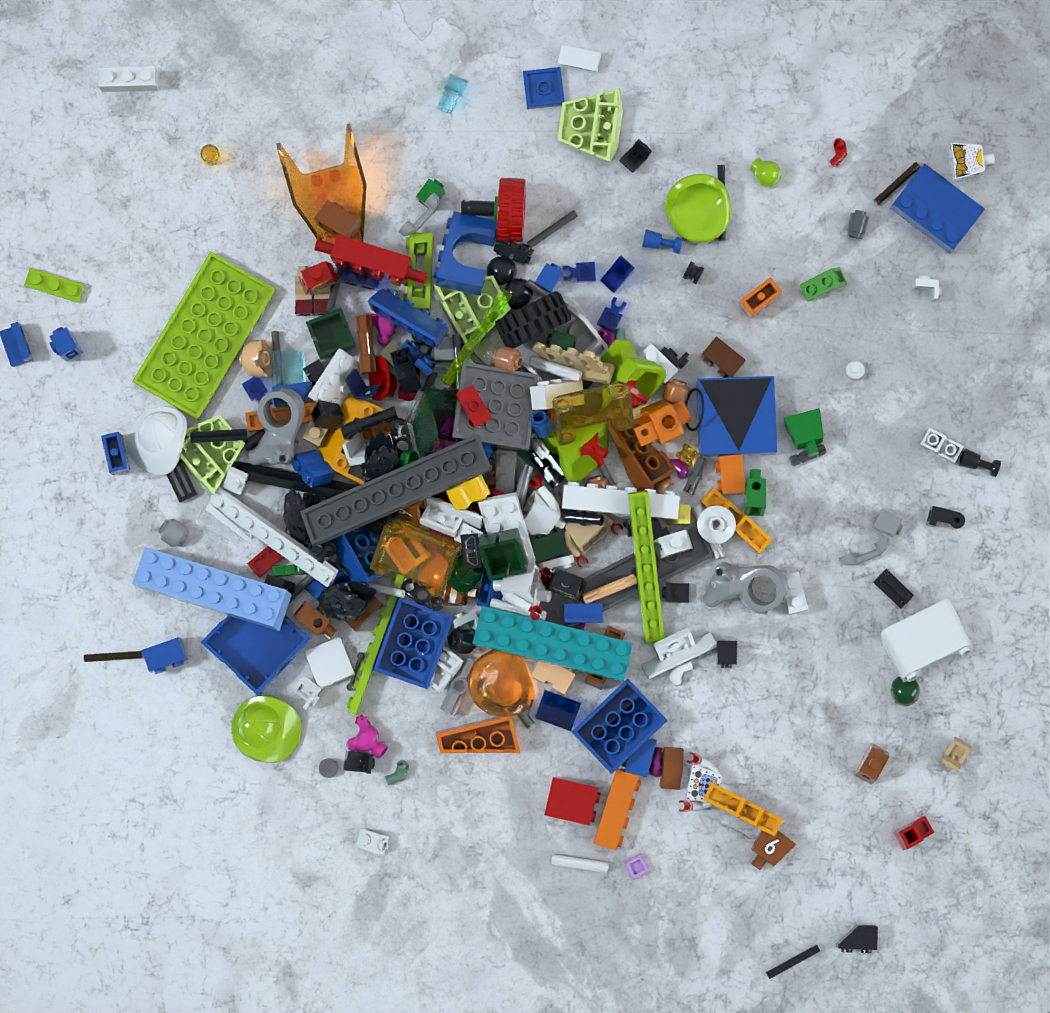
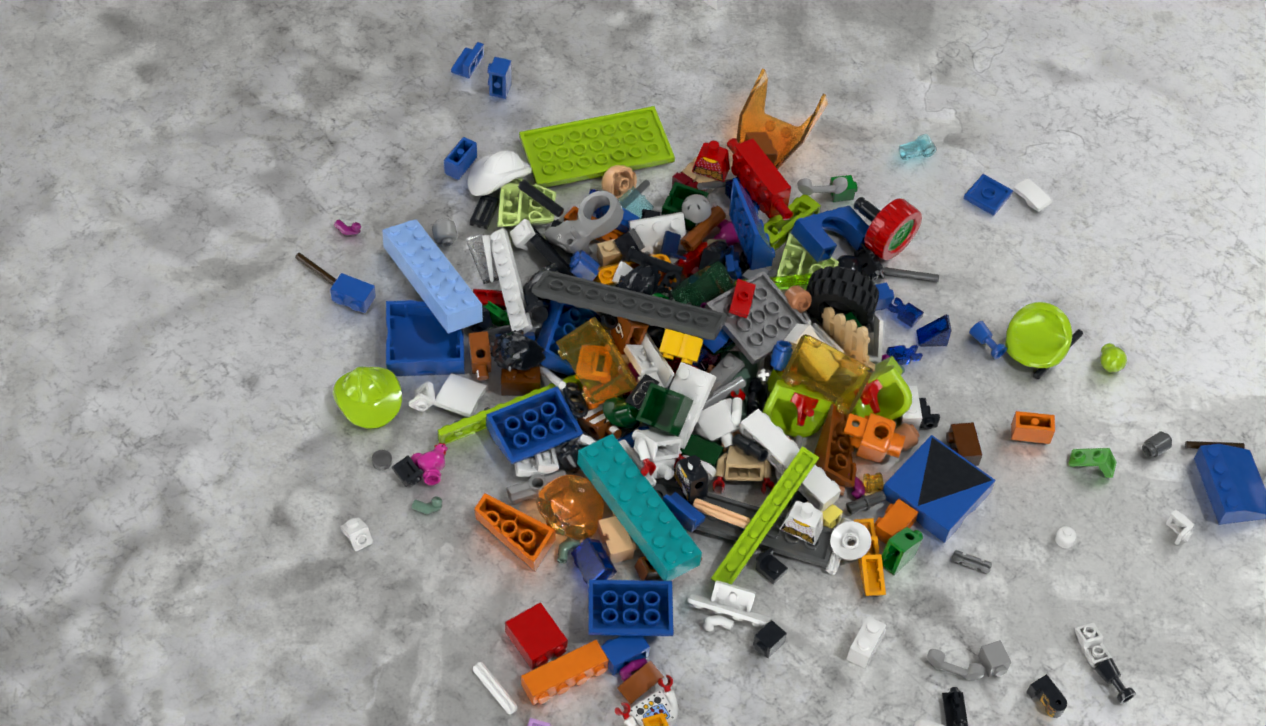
camera: 35 degrees right, 30 degrees down
lime plate [24,268,85,303] -> none
clear yellow wheel [200,144,221,166] -> none
yellowish green wedge [557,87,623,162] -> none
black bracket [619,139,652,173] -> none
black wheel [683,261,704,285] -> none
black piece [685,388,705,431] -> none
light grey animal [703,562,789,615] -> none
green torso [784,408,824,457] -> none
red arm [829,138,847,168] -> none
none -> magenta arm [334,219,361,235]
none -> light grey helmet [682,194,712,223]

